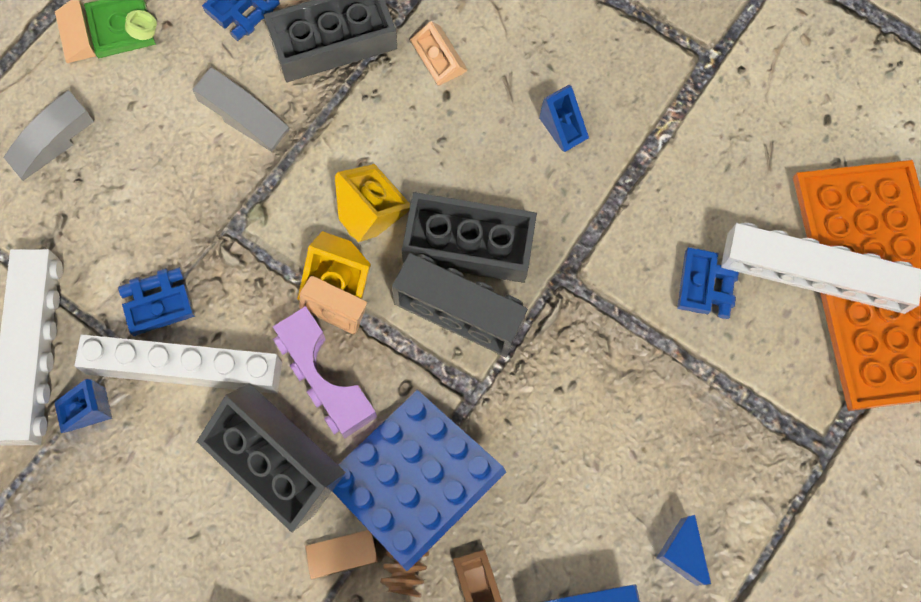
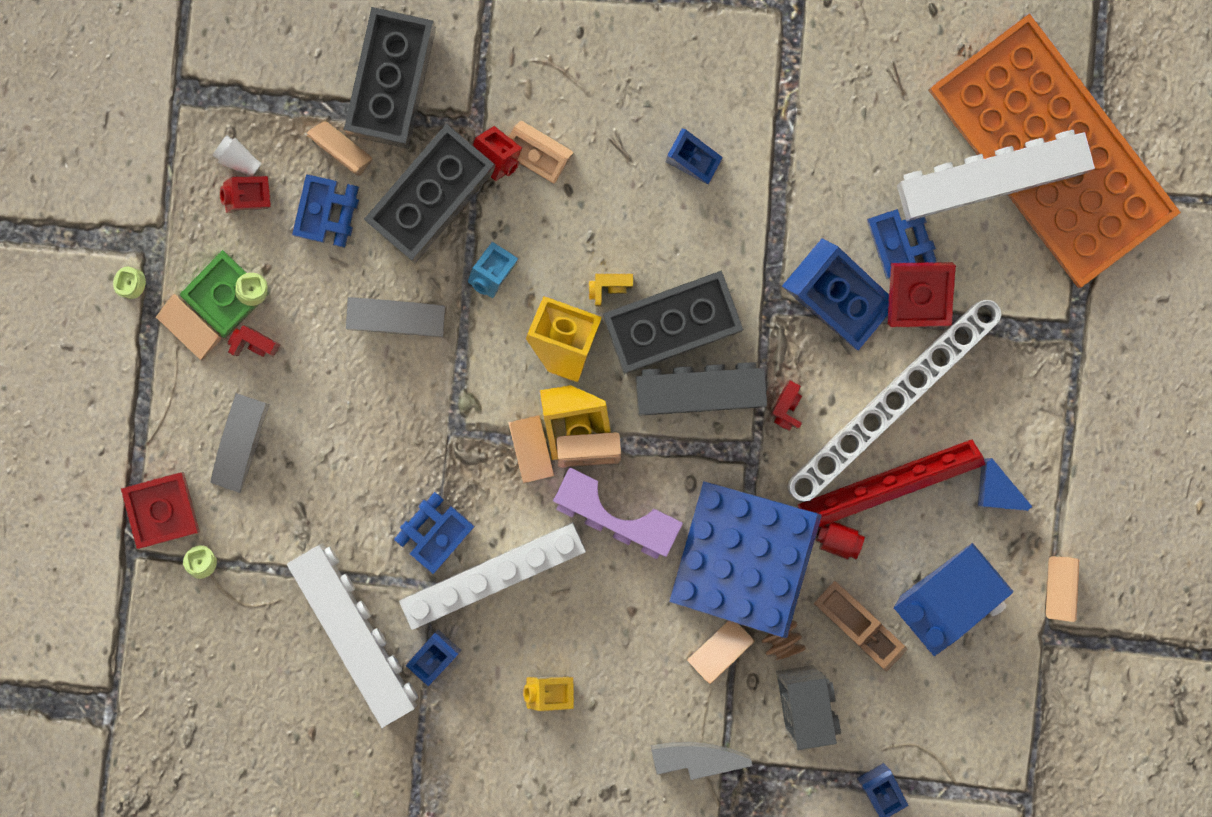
camera: 25 degrees left, 15 degrees up
dark grey brick [196,383,346,533] -> none
none -> red bracket [228,325,281,357]
none -> dark azure bracket [468,242,518,298]
none -> red bracket [472,126,522,181]
none -> light nougat slope [508,415,554,483]
none -> yellow bracket [523,676,574,711]
none -> yellow bracket [589,274,633,307]
none -> red bracket [770,380,802,431]
none -> blue slope [782,238,889,350]
none -> white beam [787,300,1001,501]
none -> red tile [797,439,985,527]
none -> red brick [816,521,865,560]
none -> red plate [887,262,956,327]

